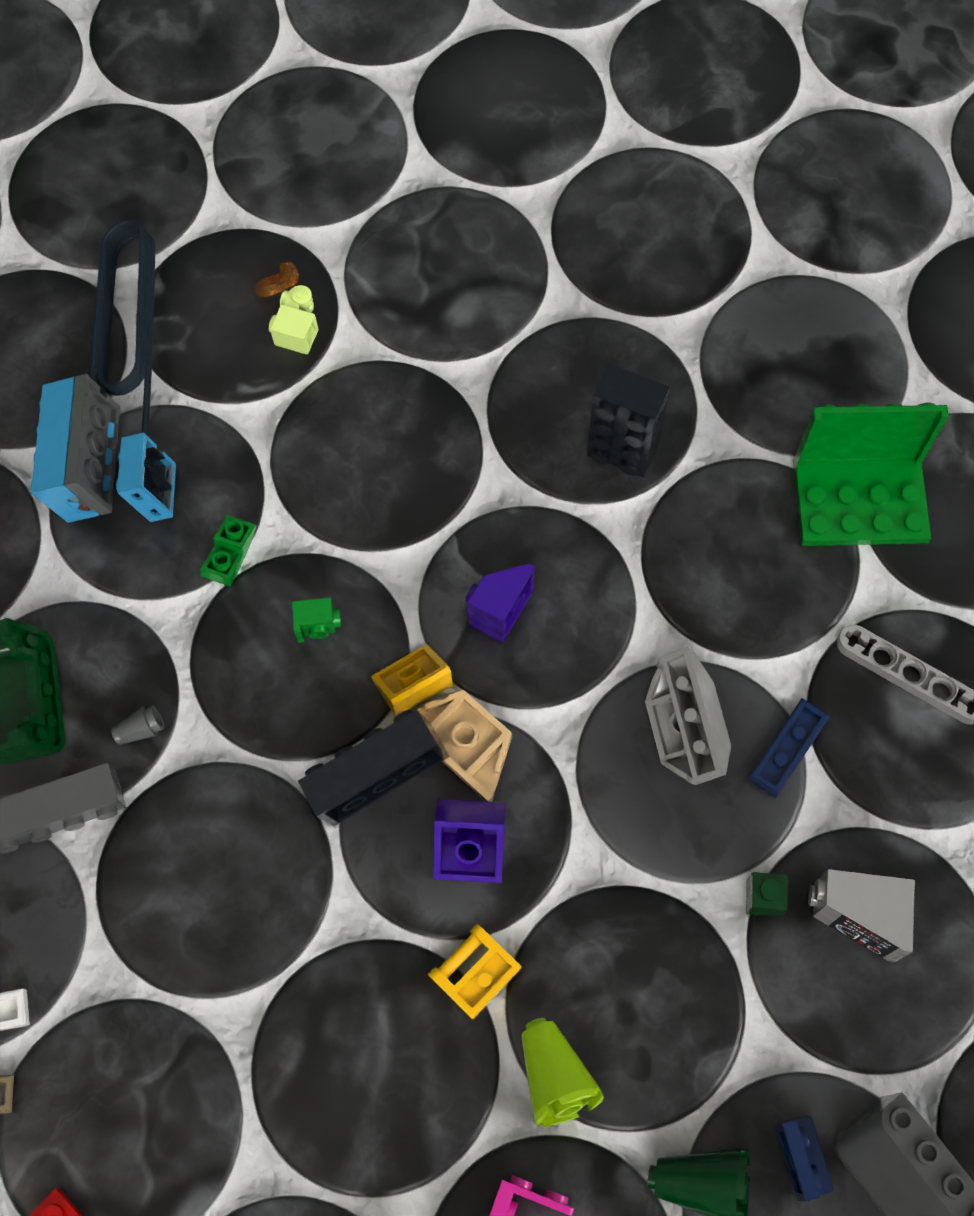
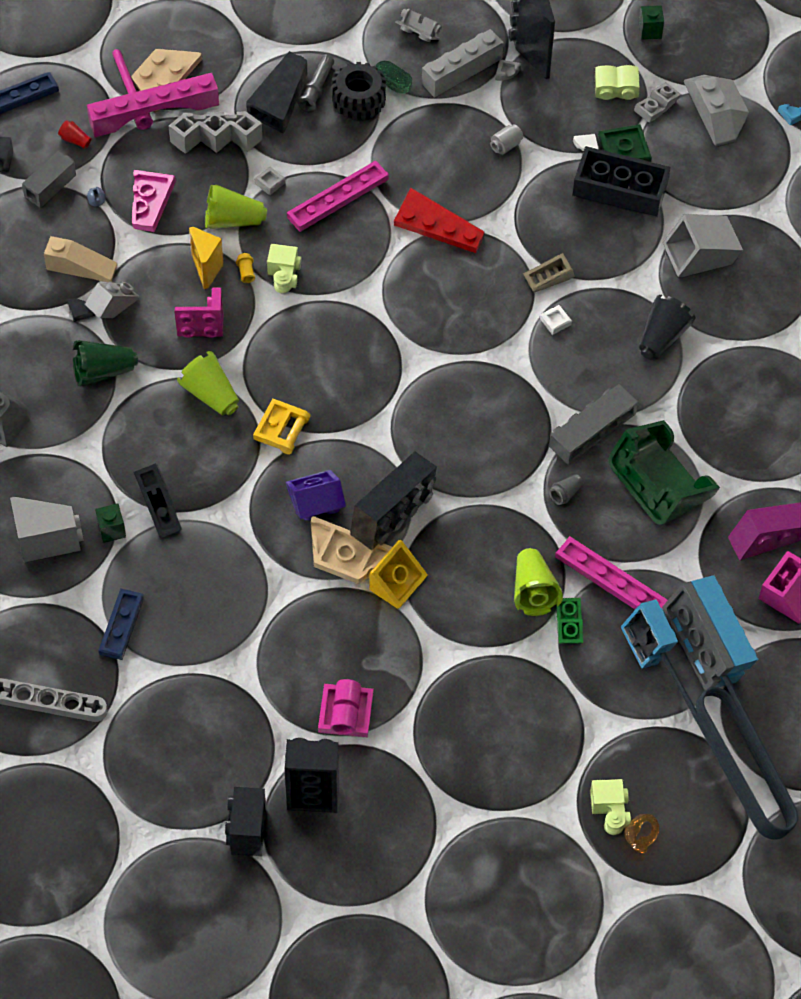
camera: 155 degrees right, 10 degrees down
green brick [292,597,342,643] -> none
dark purple slope [465,564,535,643] -> none
light grey wedge [645,646,731,785] -> none
dark blue bracket [775,1116,833,1201] -> none
green bracket [793,402,949,546] -> none
none -> black slope [134,463,182,538]
none -> black brick [225,787,266,856]
none -> dark pink plate [318,679,373,738]
none -> lime cone [514,548,563,616]
none -> dark pink plate [555,536,668,609]

